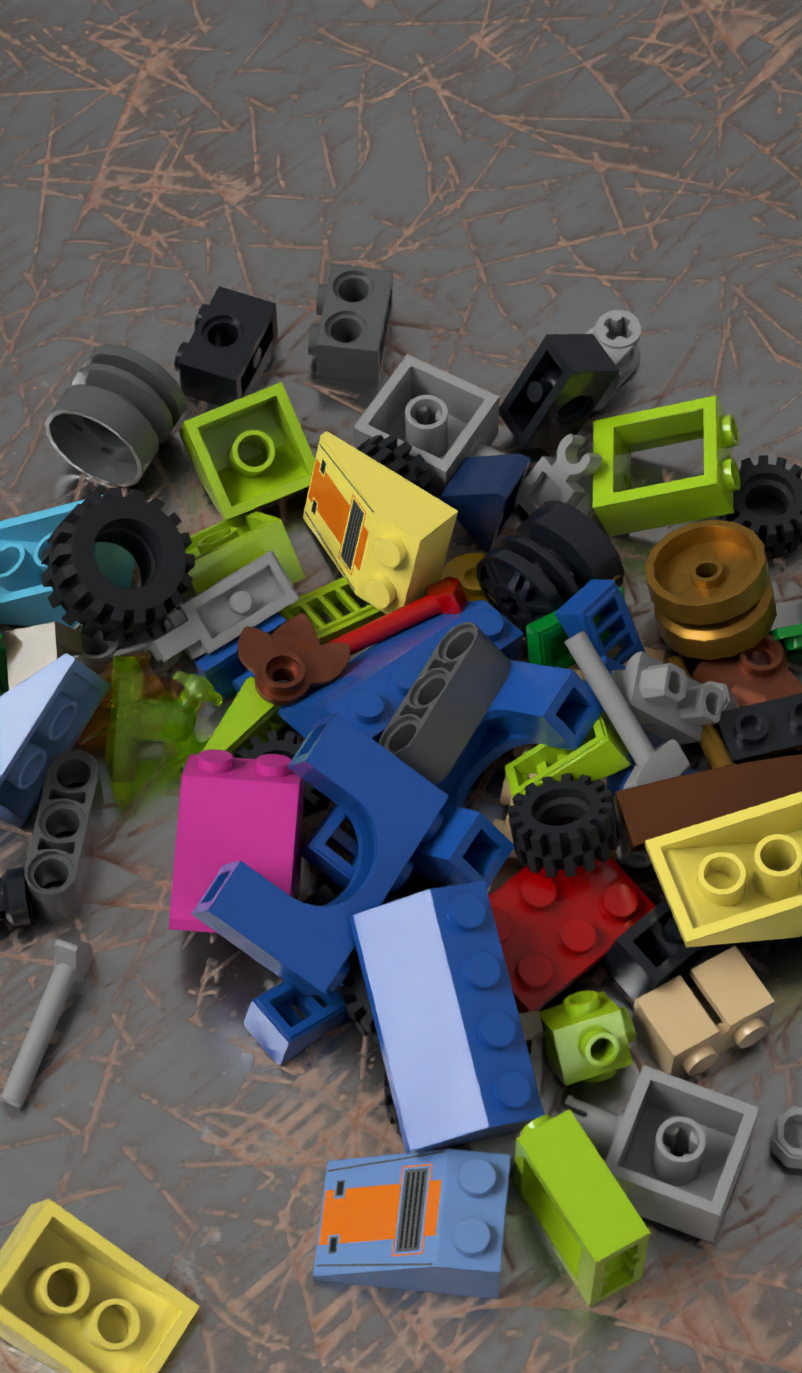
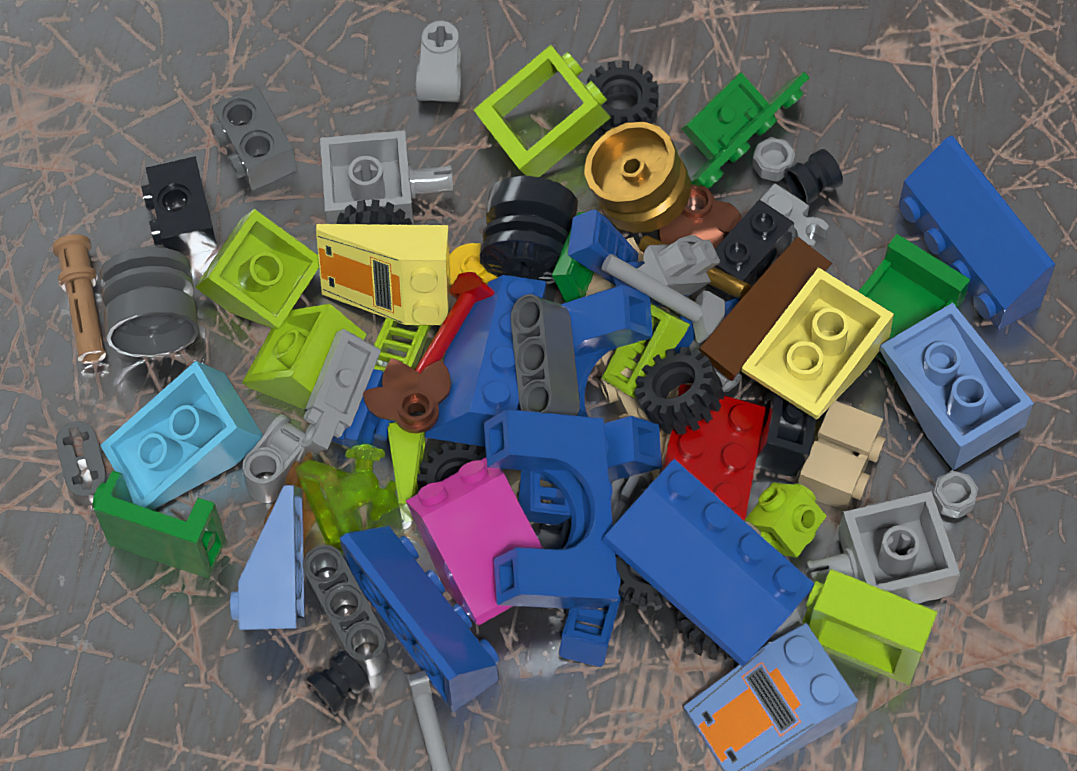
camera: 35 degrees left, 5 degrees up
panel [5,621,83,690] -> none
black tyre [41,488,195,642] -> none
dark blue slope [440,454,530,553] -> none
black brick [499,334,620,449] -> none
light grey plate [517,434,603,516] -> none
none -> medium nougat pin [52,234,106,364]
none -> blue slope [340,526,500,712]

